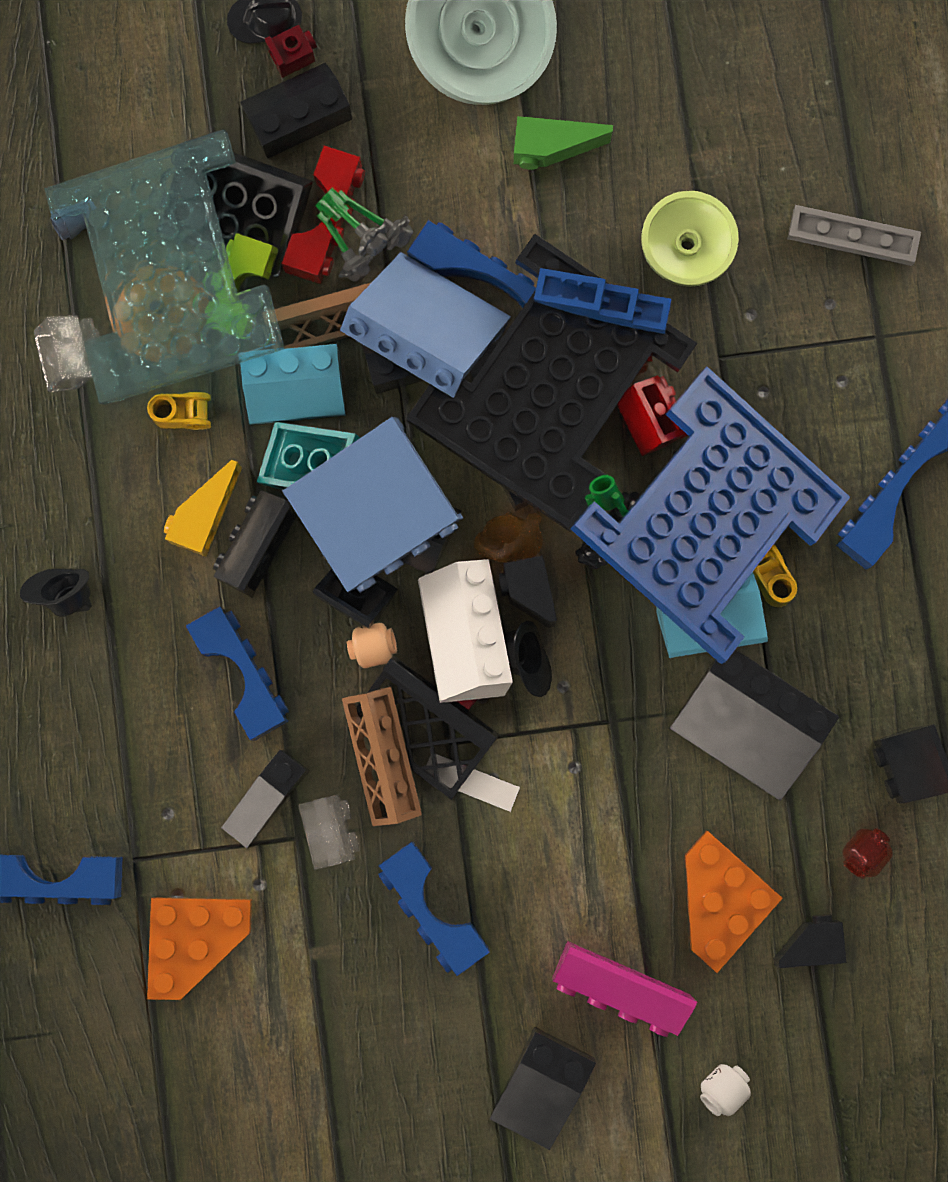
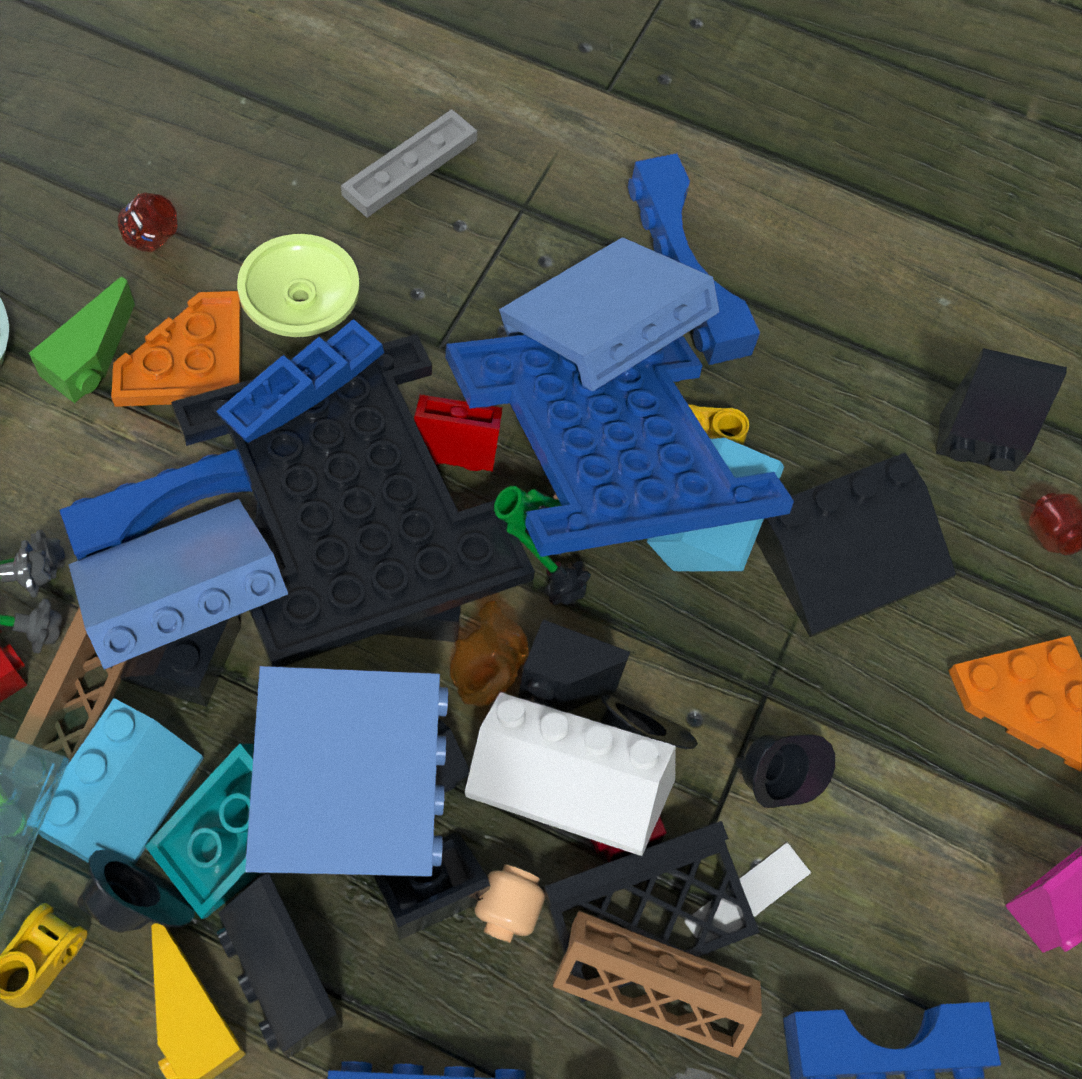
camera: 70 degrees left, 20 degrees down
none -> black piece [77,850,195,933]
none -> orange plate [111,291,242,407]
none -> clear red head [117,192,178,252]
none -> medium blue panel [499,237,719,391]
none -> black piece [735,734,835,808]

